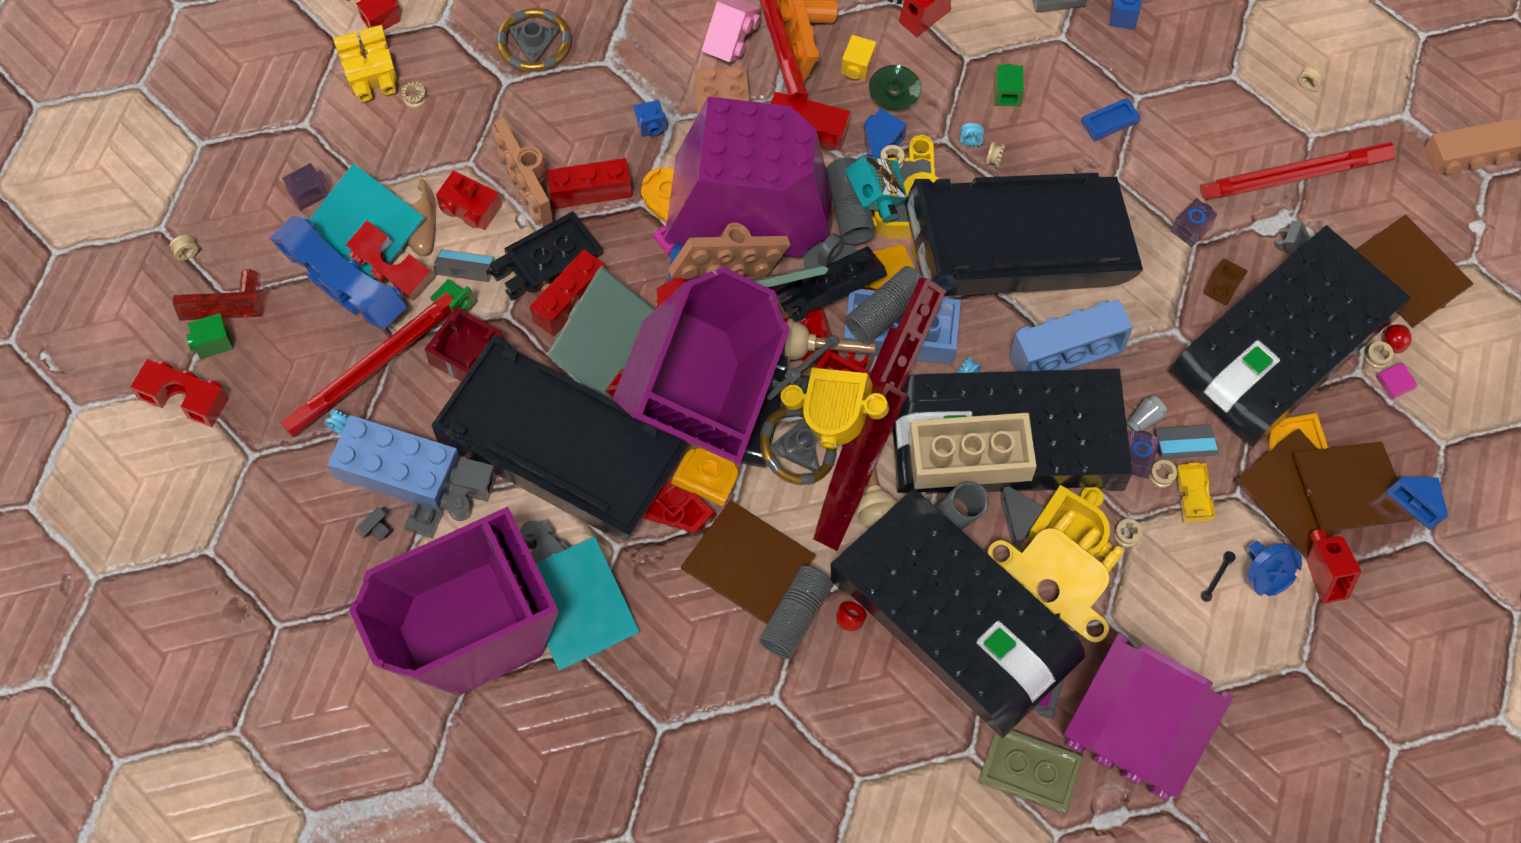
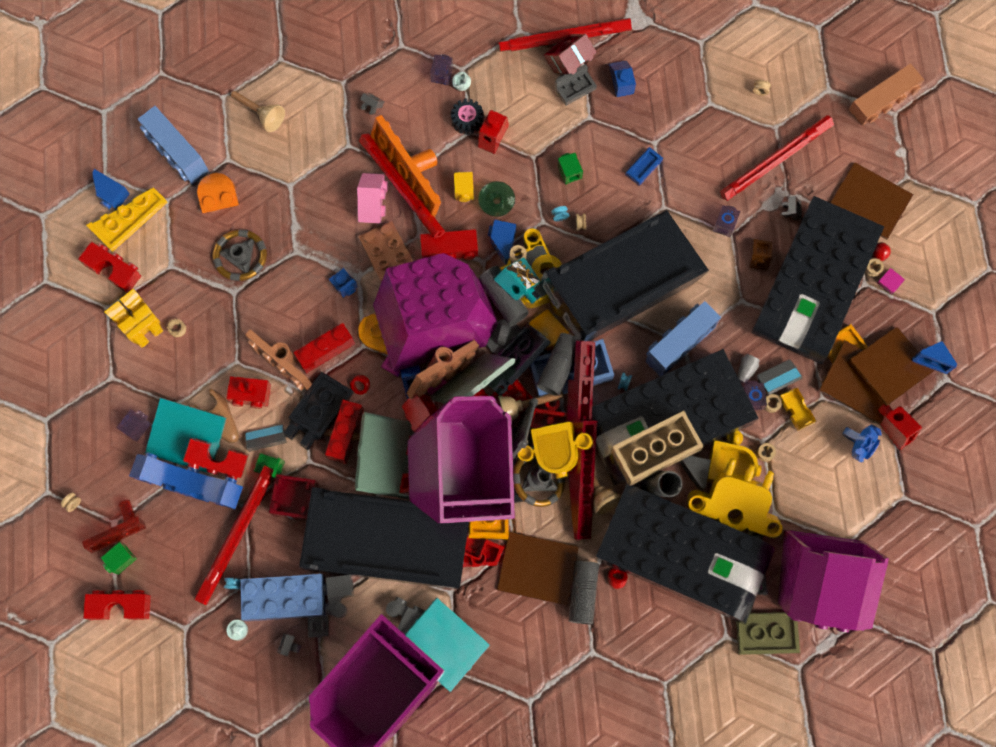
camera: 20 degrees left, 10 degrees up
black hinge [1201,551,1236,602] -> none
none -> light aqua tile [227,620,248,640]
none -> red piece [350,375,370,395]

